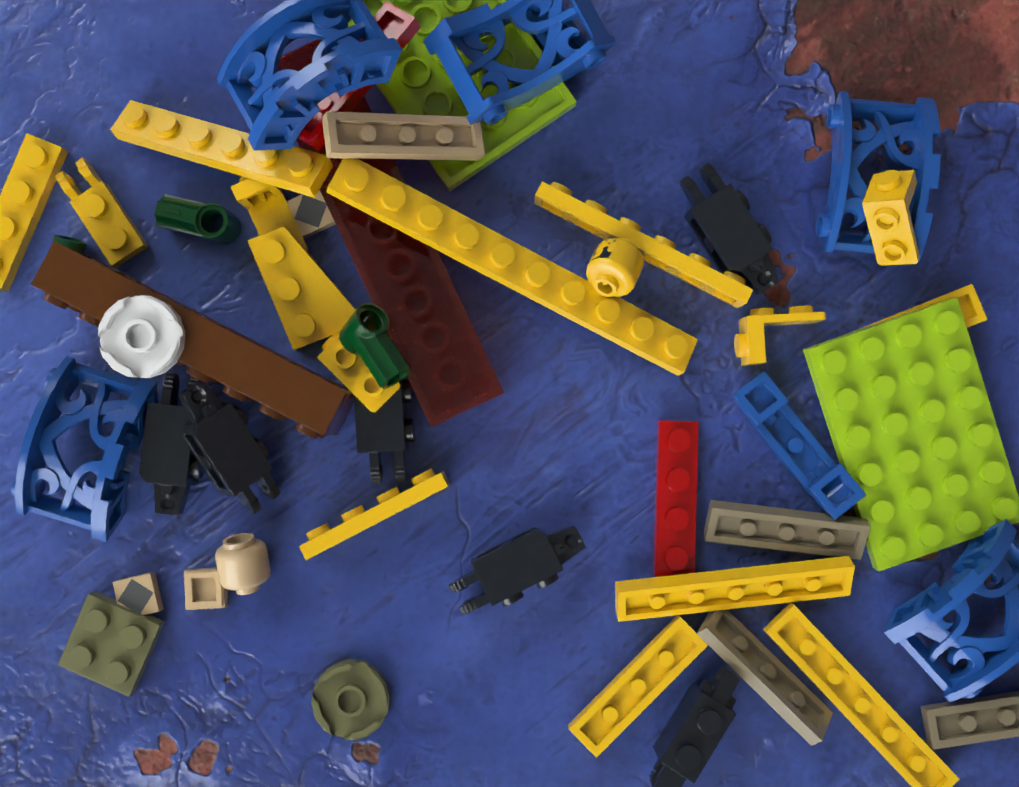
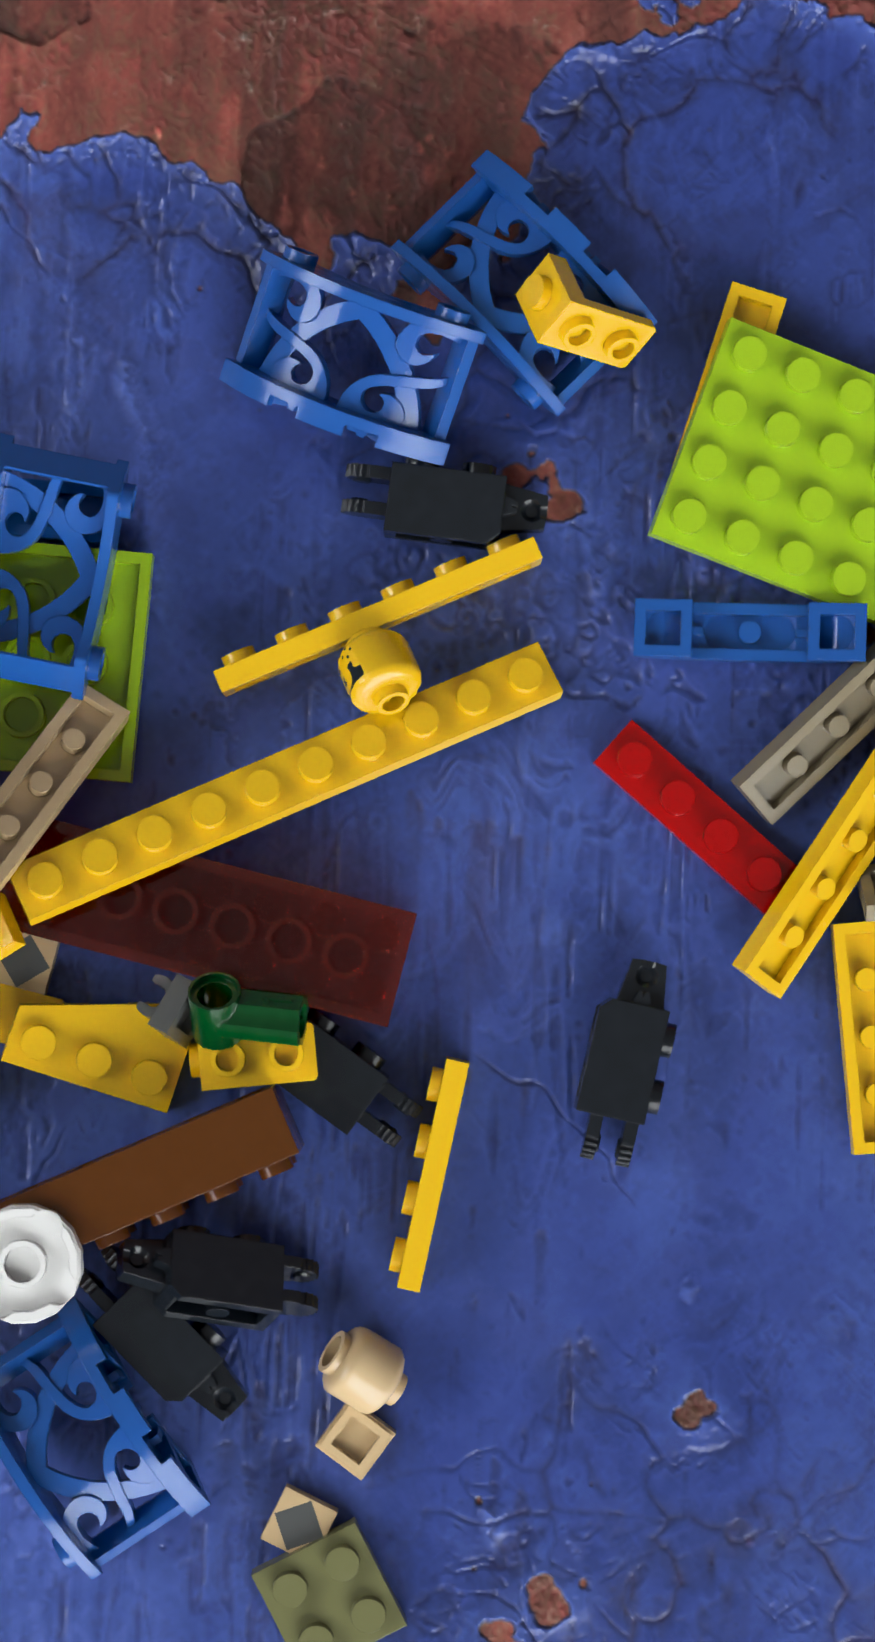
camera: 50 degrees left, 0 degrees up
olive tile [311,659,391,741] -> none
yellow bracket [734,306,826,366] -> none
none -> dark grey tile [136,973,193,1049]
none -> blue fence [219,245,487,466]

